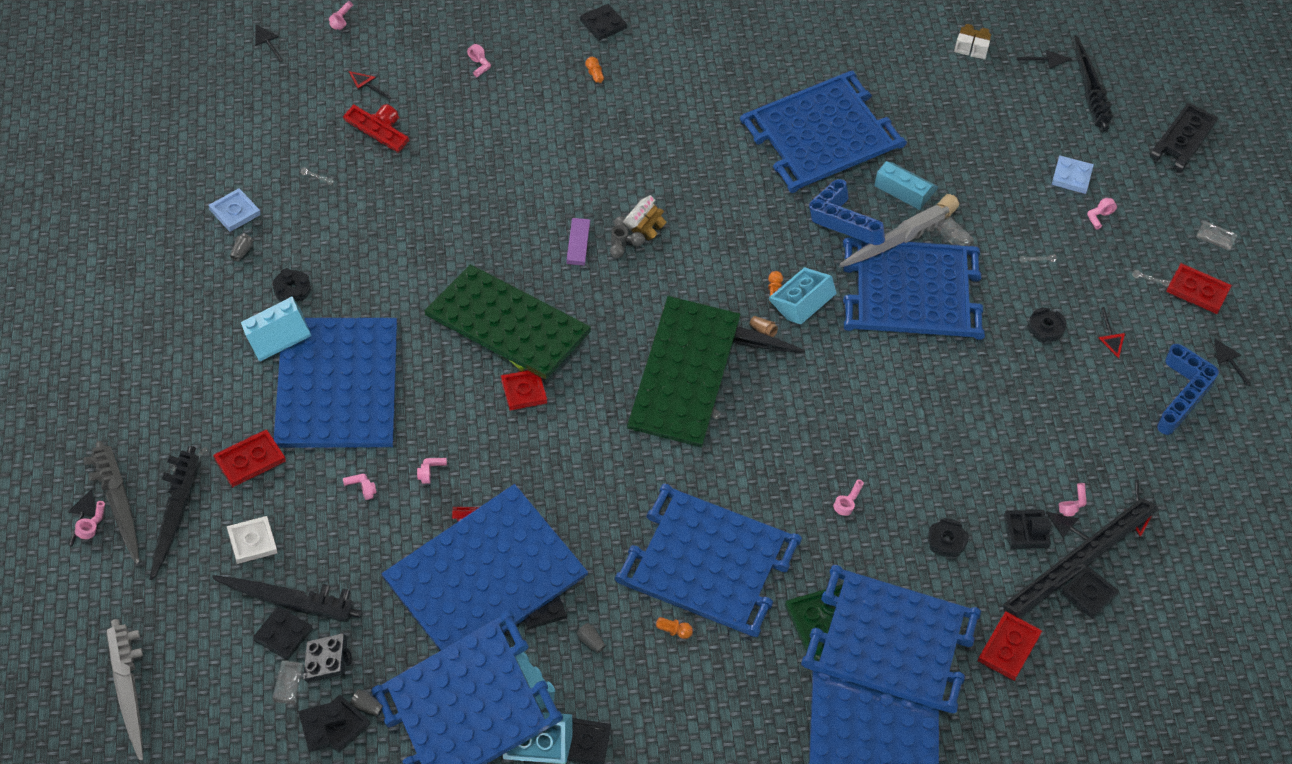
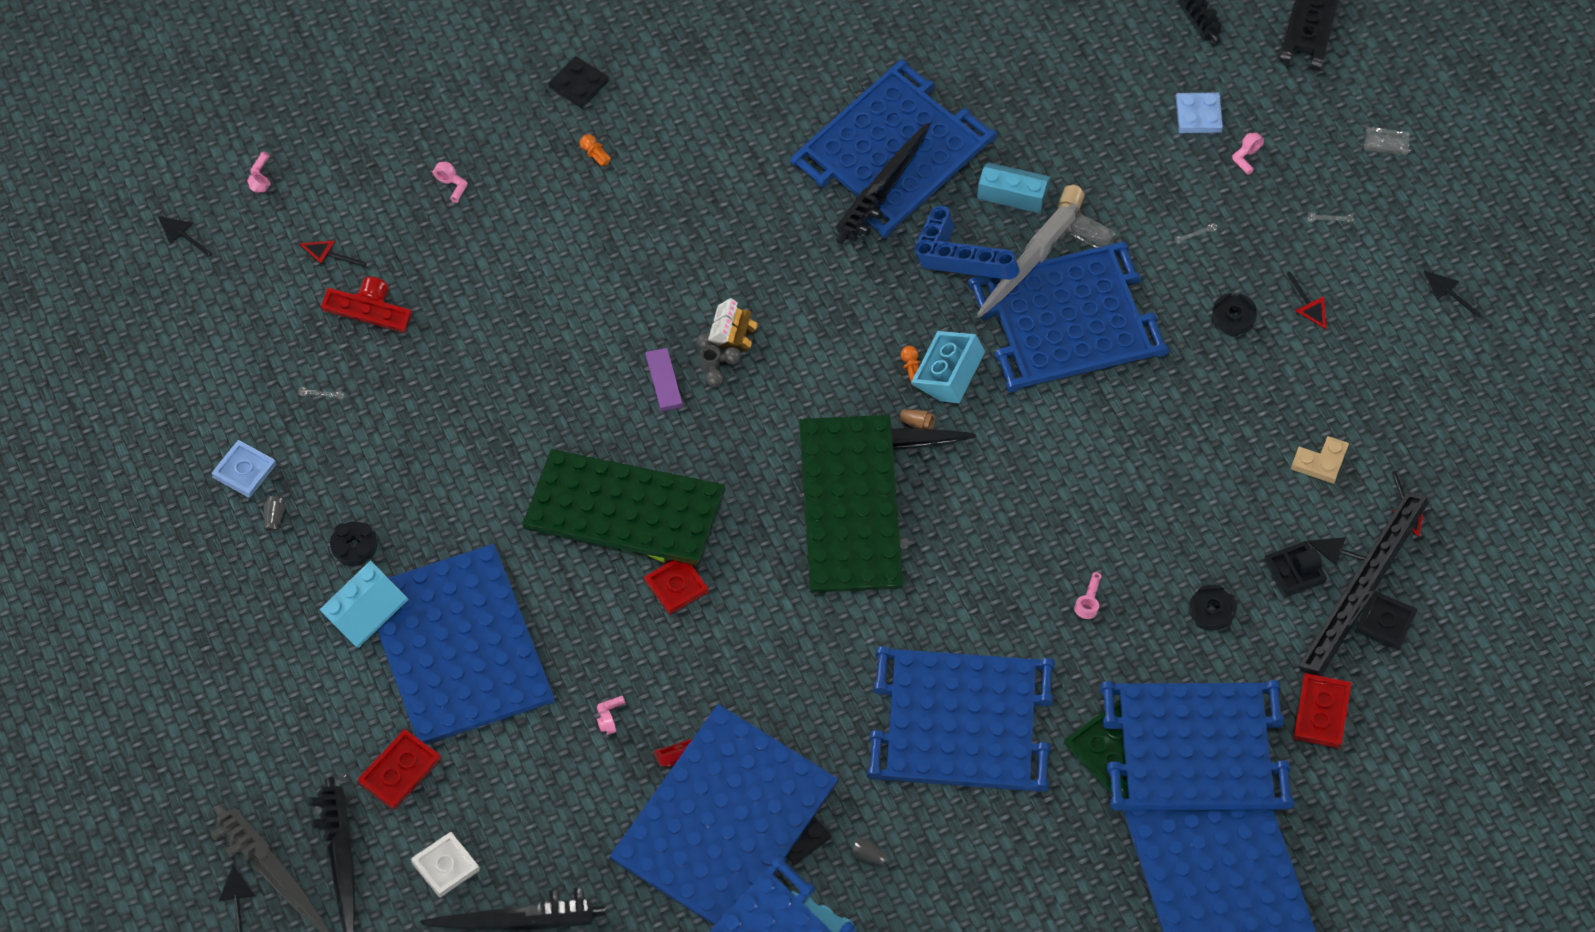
camera: 15 degrees left, 5 degrees up
bright pink plate [75,501,105,539] -> none
bright pink plate [342,474,376,500] -> none
orange axle [656,617,693,639] -> none
bright pink plate [1059,483,1086,516] -> none
blue beam [1157,344,1219,435] -> none
red plate [1166,263,1232,314] -> none
none -> black piece [835,123,931,245]
none -> tan plate [1291,436,1349,484]

